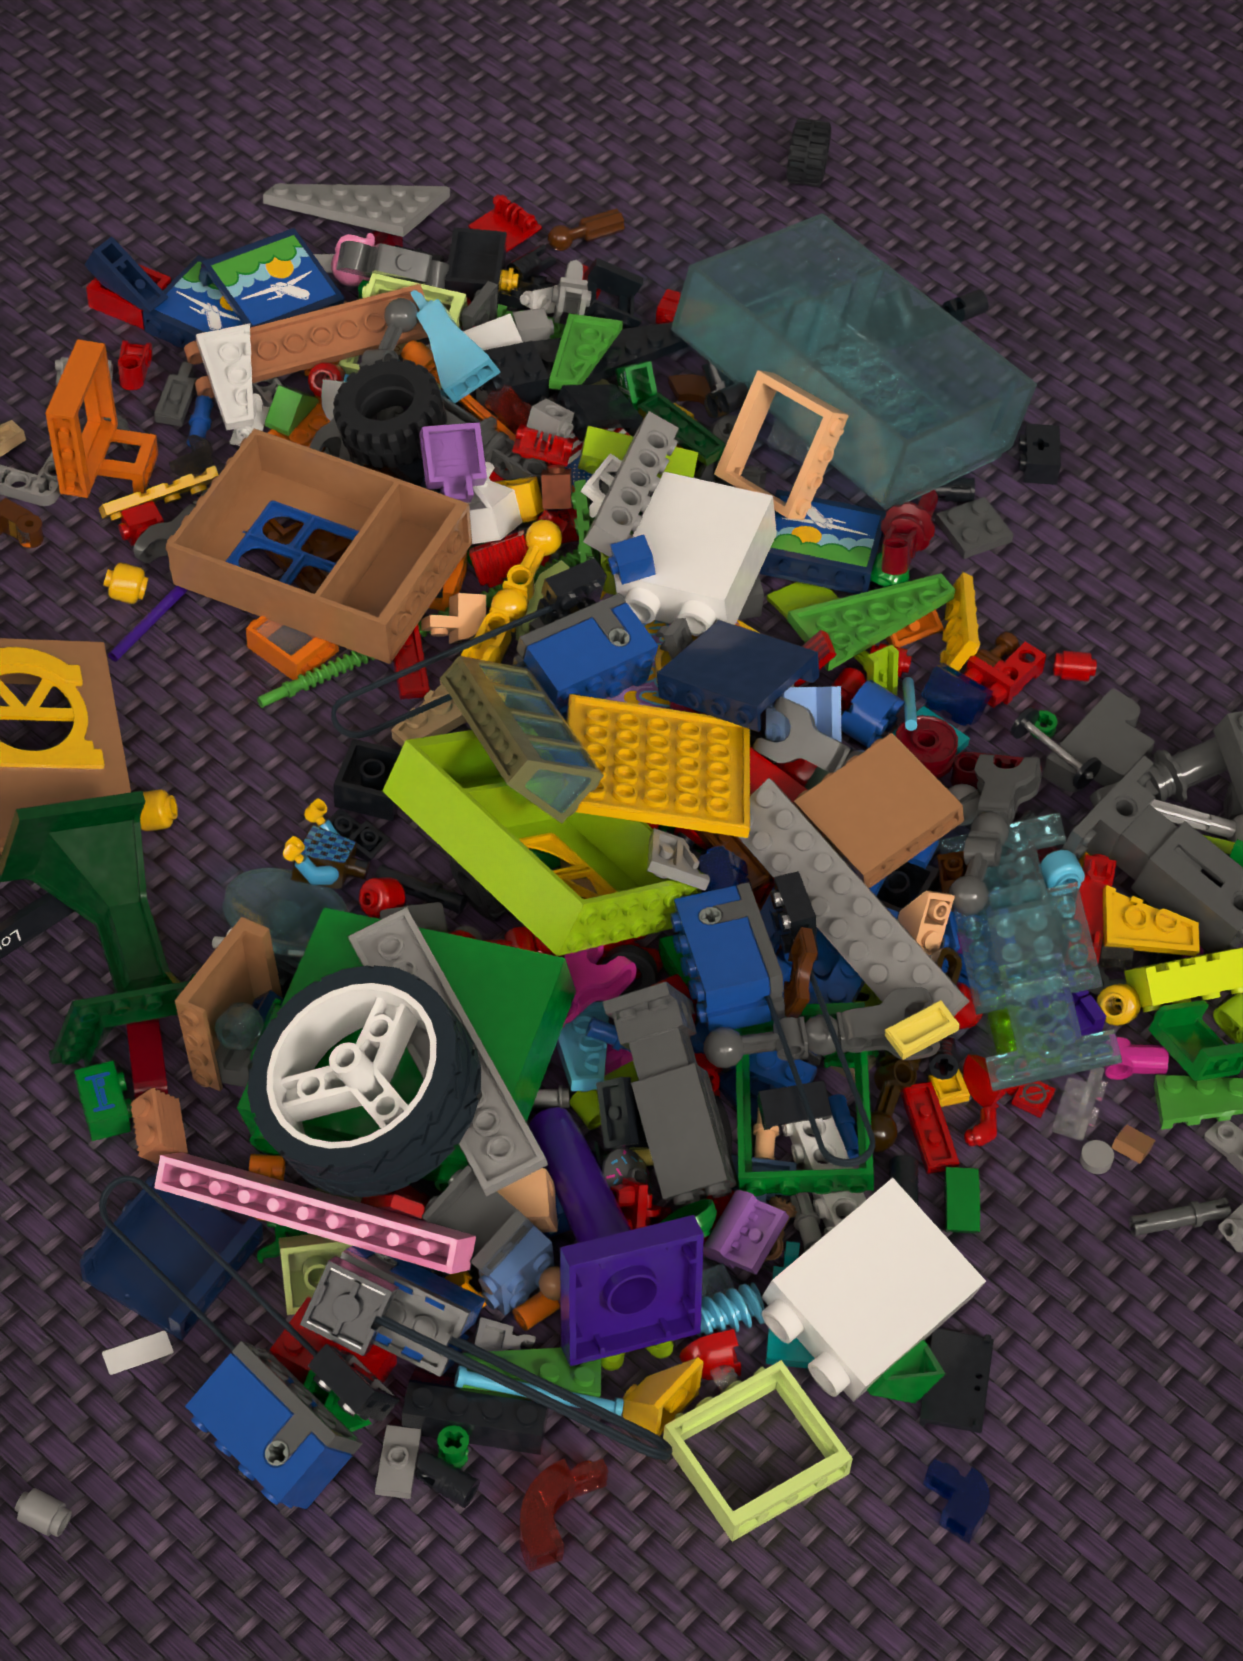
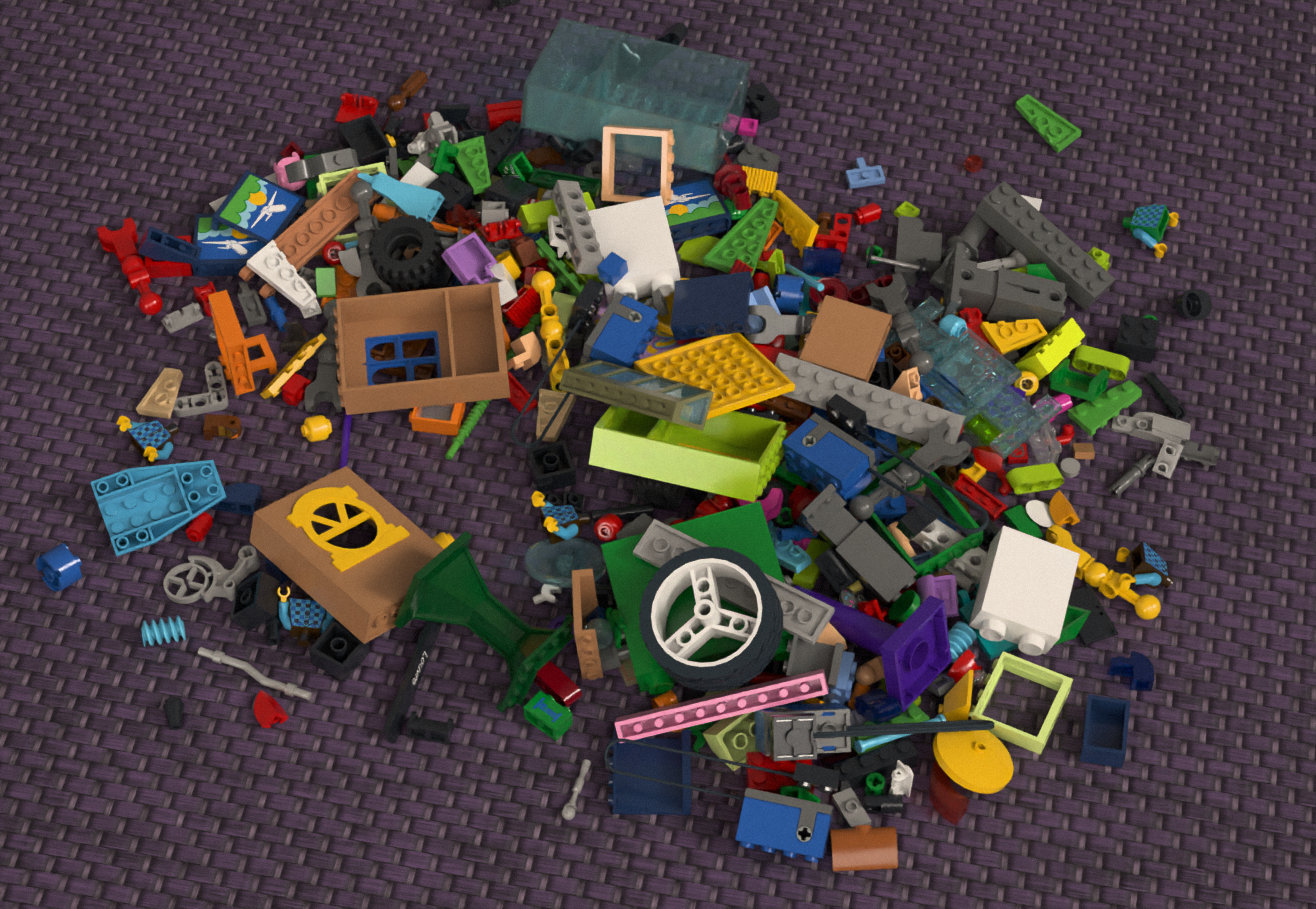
camera: 30 degrees left, 0 degrees up
white sticker [102,1331,174,1375] -> none
nougat brick [130,1088,188,1164] -> none
light grey wing [263,183,450,237] -> none
red tile [361,1194,425,1219] -> none
light grey wing [647,828,710,891] -> none
clear blue brick [698,846,753,892] -> none
reddish brown tile [784,927,818,1018] -> none
light yellow tile [885,1000,959,1060] -> none
none -> red piece [96,217,163,315]
none -> green hips [427,140,459,175]
none -> light grey piece [562,759,591,820]
none -> dark pink tile [738,117,758,137]
none -> yellow brick [742,166,778,199]
none -> dark orange panel [829,825,898,872]
none -> medium blue hinge [845,157,885,189]
none -> clear blue brick [854,688,901,724]
none -> white hinge [889,760,914,797]
none -> lime tile [894,201,920,218]
none -> dark grey tile [927,673,956,699]
none -> yellow dish [933,730,1013,794]
none -> lime beam [1006,463,1064,494]
none -> white sticker [1026,500,1056,527]
none -> yellow piece [1046,524,1161,620]
none -> light orange brick [1049,490,1080,526]
none -> red arm [1050,424,1075,447]
none -> dark blue piece [1079,694,1130,768]
none -> torso [1116,541,1174,590]

